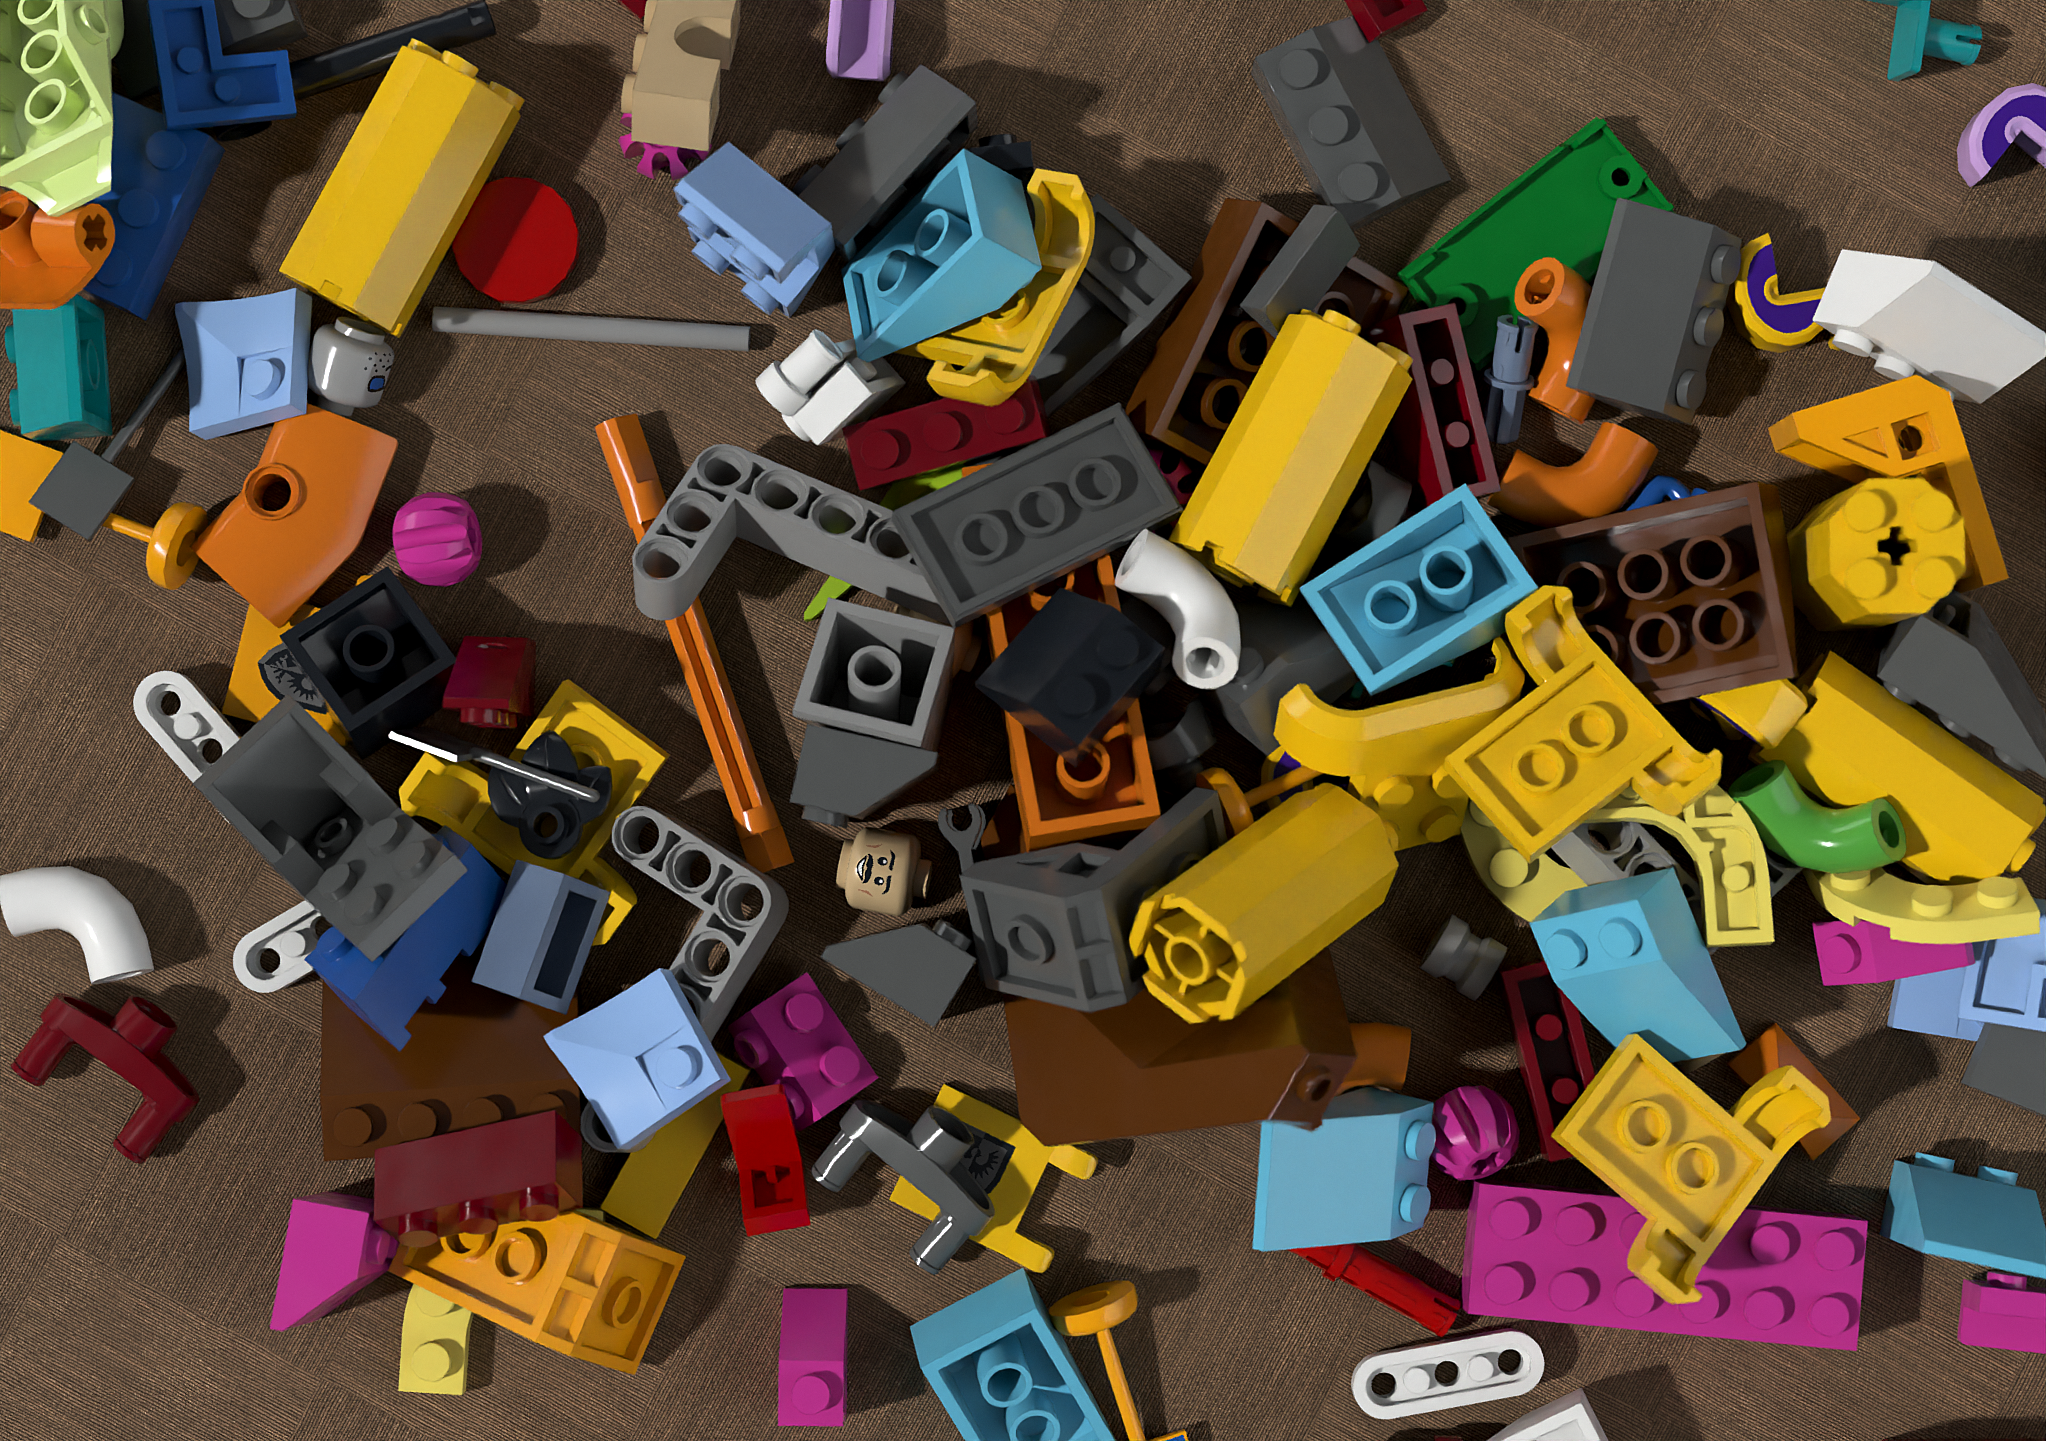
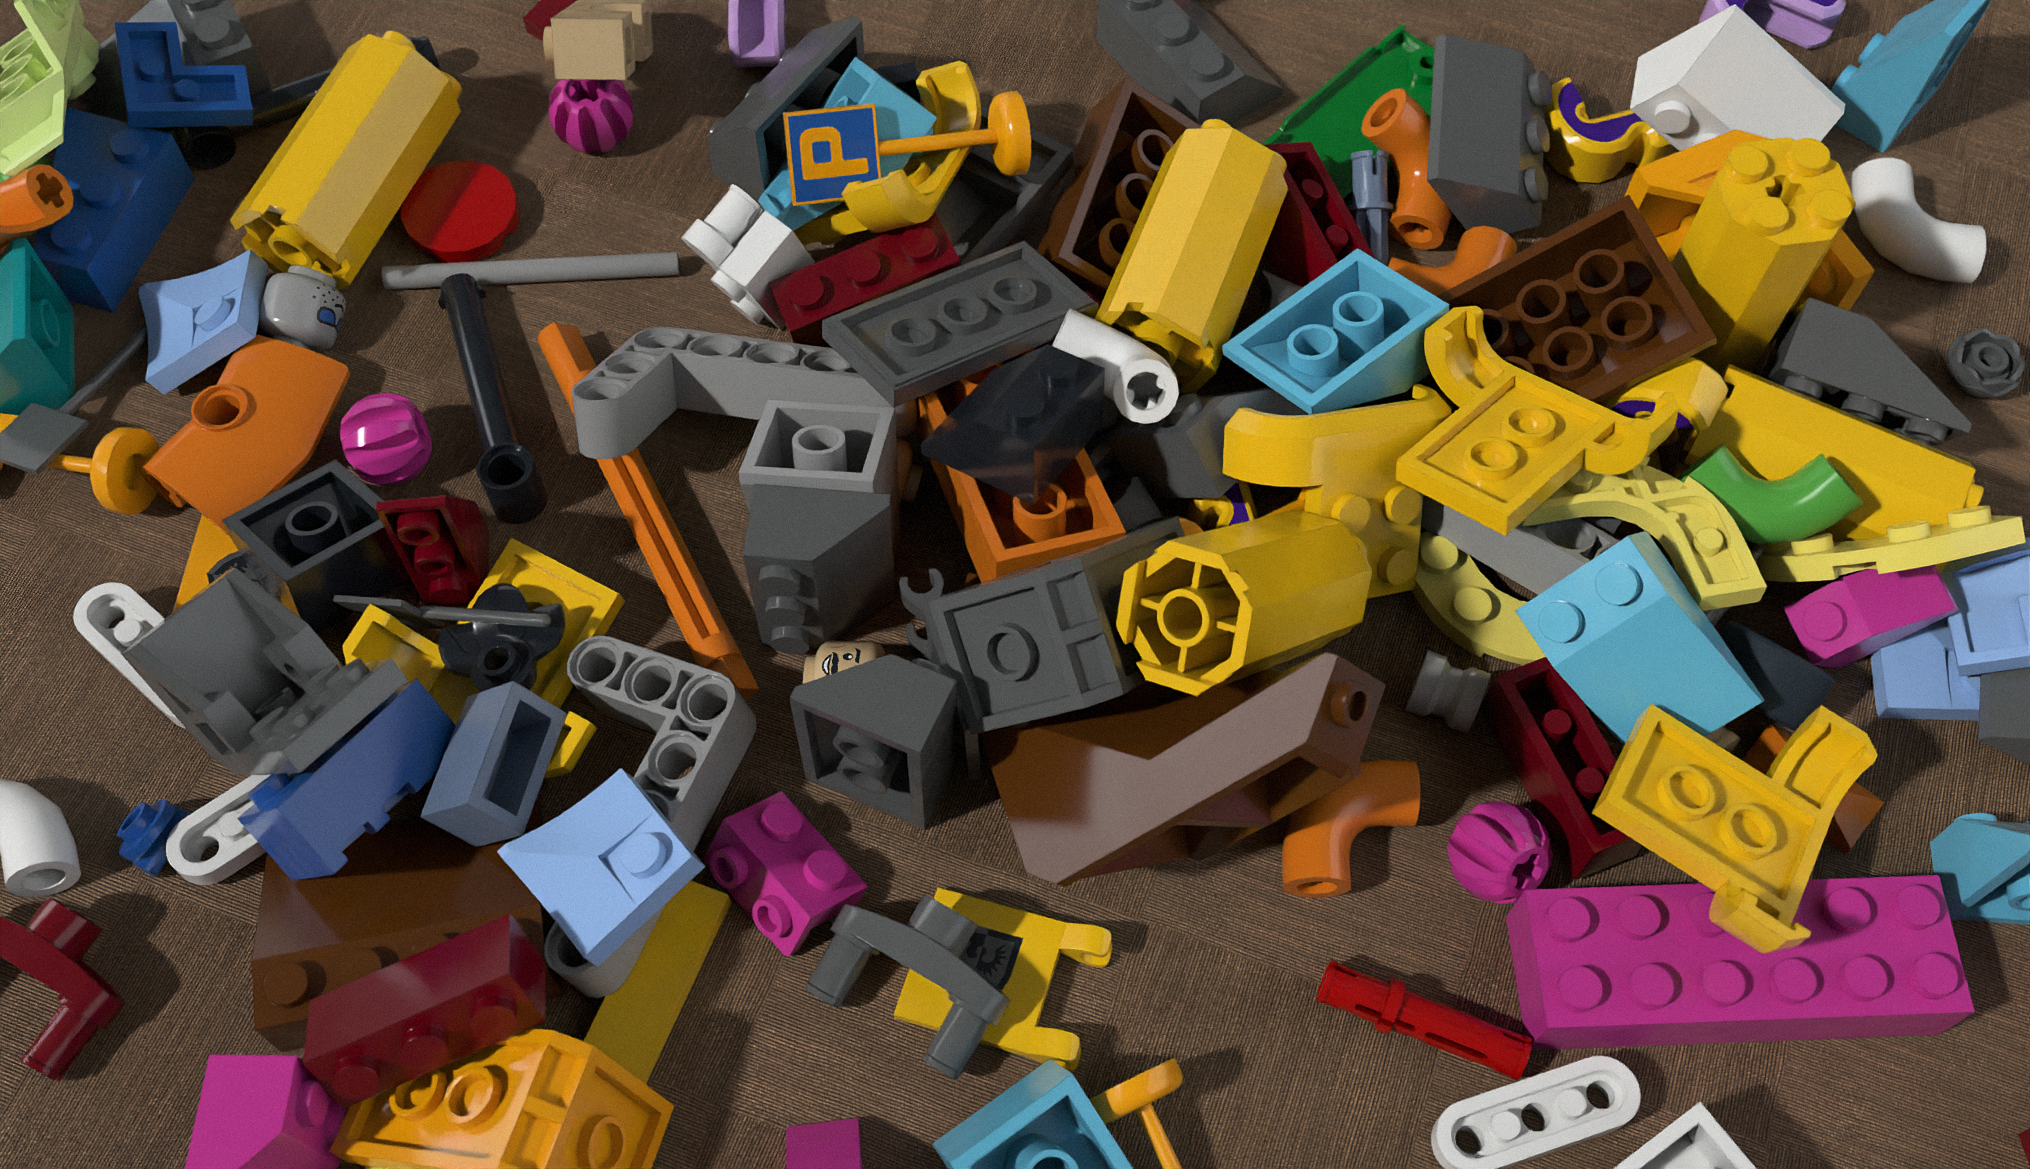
camera: 15 degrees left, 25 degrees down
light blue slope [674,142,835,318] -> none
red bracket [721,1084,811,1237] -> none
dark grey slope [1240,204,1361,339] -> none
medium azure slope [1252,1087,1436,1252] -> none
none -> blue plate [117,798,190,878]
none -> black piece [438,273,547,524]
none -> light orange piece [783,91,1031,206]
none -> black wheel [1719,621,1834,732]

